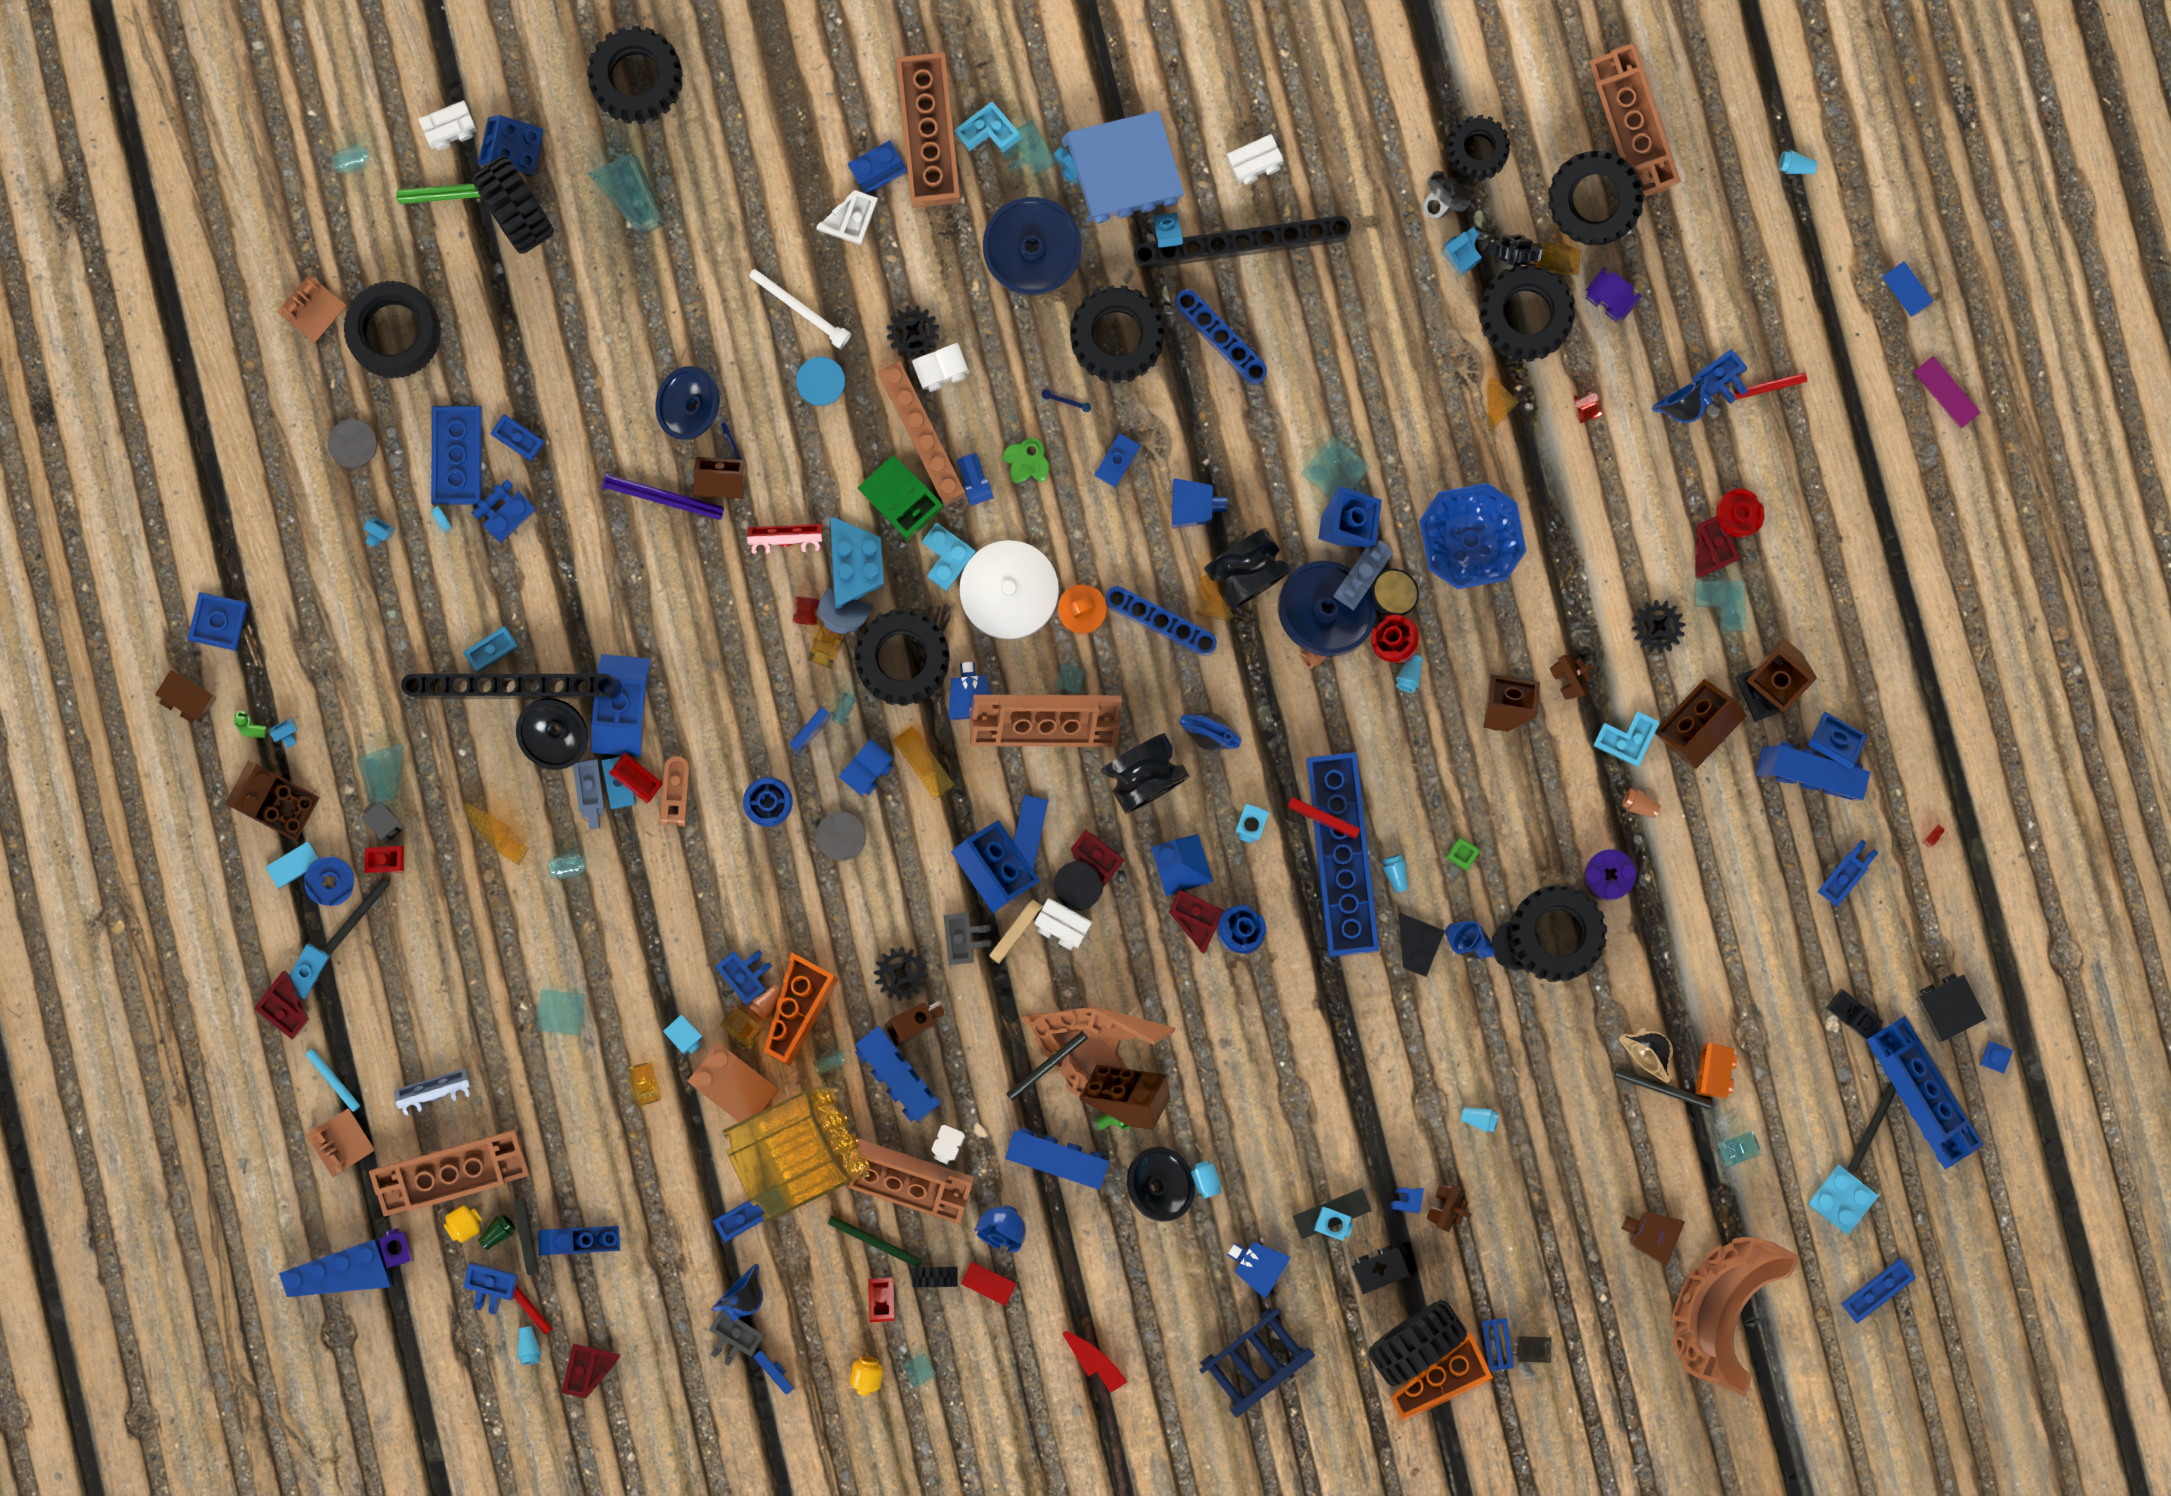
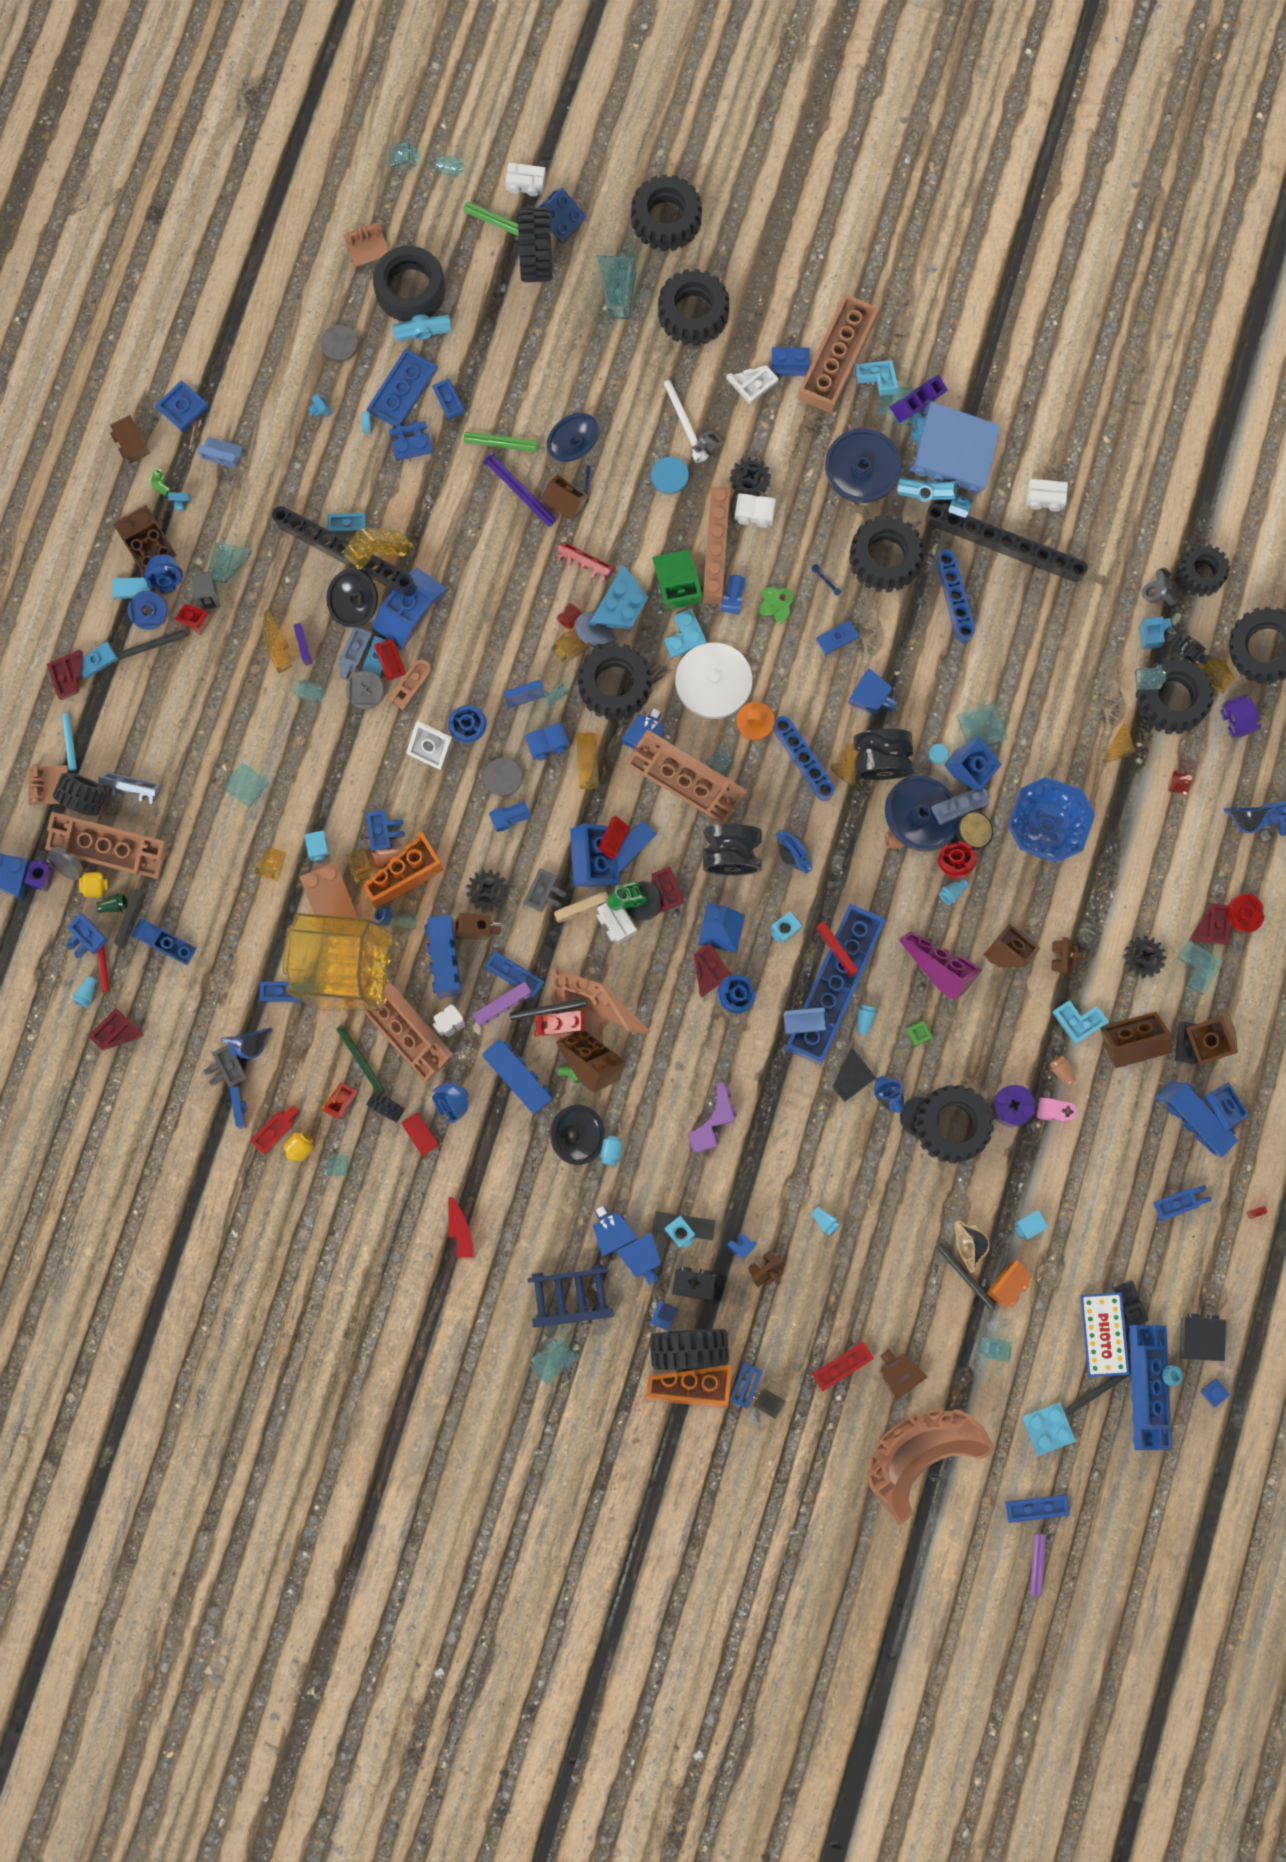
camera: 30 degrees right, 5 degrees down
none -> flat silver tile [47,847,83,880]
none -> black tyre [52,773,108,816]
none -> blue cone [144,555,183,593]
none -> medium blue panel [197,437,243,469]
none -> red hinge [250,1105,300,1155]
none -> dark purple tile [294,623,312,666]
none -> clear yellow beam [344,528,413,569]
none -> flat silver tile [346,670,385,709]
none -> blue plate [374,906,393,927]
none -> clear light blue bracket [389,142,419,167]
none -> medium azure piece [392,315,451,342]
none -> white slope [406,721,454,770]
none -> bright green axle [464,431,538,452]
none -> medium lavender piece [473,982,533,1026]
none -> blue tile [484,951,545,999]
none -> blue piece [489,801,531,832]
none -> clear light blue bracket [530,1339,578,1385]
none -> plate [534,1010,585,1037]
none -> red tile [598,816,630,859]
none -> green piece [606,881,647,911]
none -> blue torso [617,1233,661,1285]
none -> blue panel [650,1300,678,1331]
none -> black tyre [658,269,730,346]
none -> medium lavender arch [688,1082,737,1154]
none -> dark grey plate [692,430,725,453]
none -> medium blue panel [783,1007,826,1034]
none -> red plate [812,1341,874,1392]
none -> dark purple arch [890,374,948,423]
none -> medium azure piece [897,477,957,502]
none -> magenta wedge [899,932,982,1000]
none -> medium azure tile [928,744,948,764]
none -> medium azure brick [1014,1210,1048,1241]
none -> medium lavender axle [1030,1534,1046,1597]
none -> bright pink piece [1037,1098,1077,1122]
none -> tile [1081,1292,1130,1377]
none -> clear light blue bracket [1135,665,1166,690]
none -> medium azure tile [1163,1365,1183,1386]

